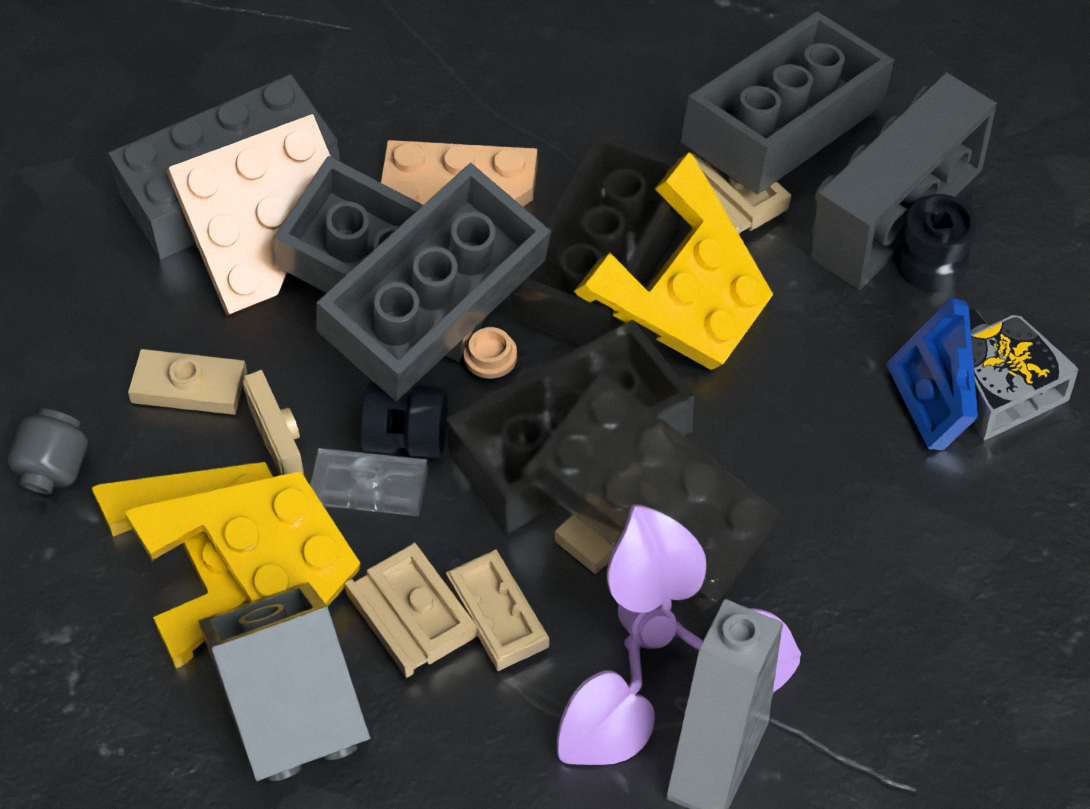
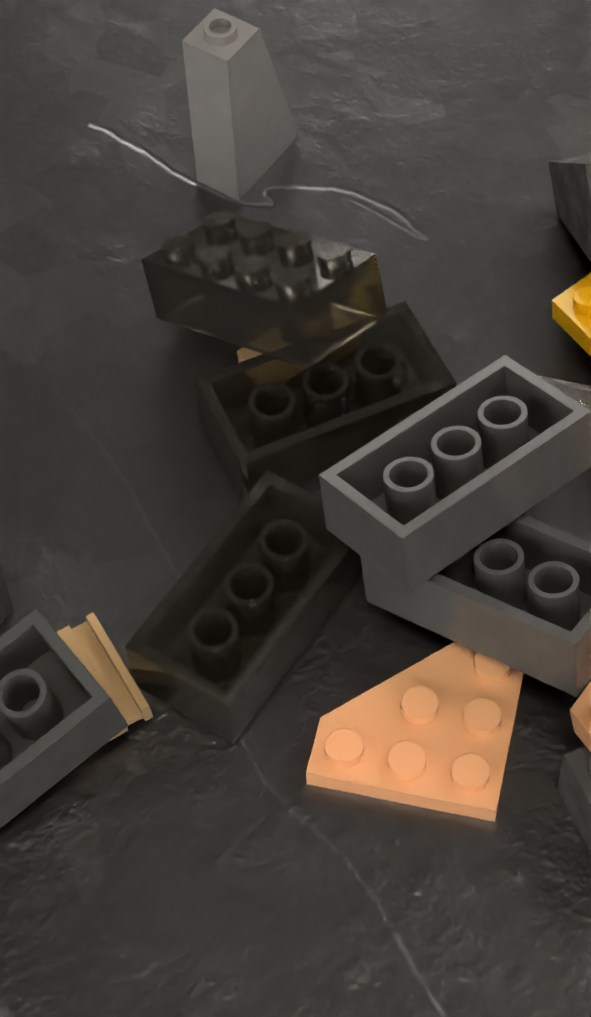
camera: 170 degrees left, 0 degrees up
tan plate [345,543,477,678] -> none
tan plate [445,549,549,671] -> none
lavender plant [556,504,801,765] -> none
yellow wing [574,152,773,370] -> none

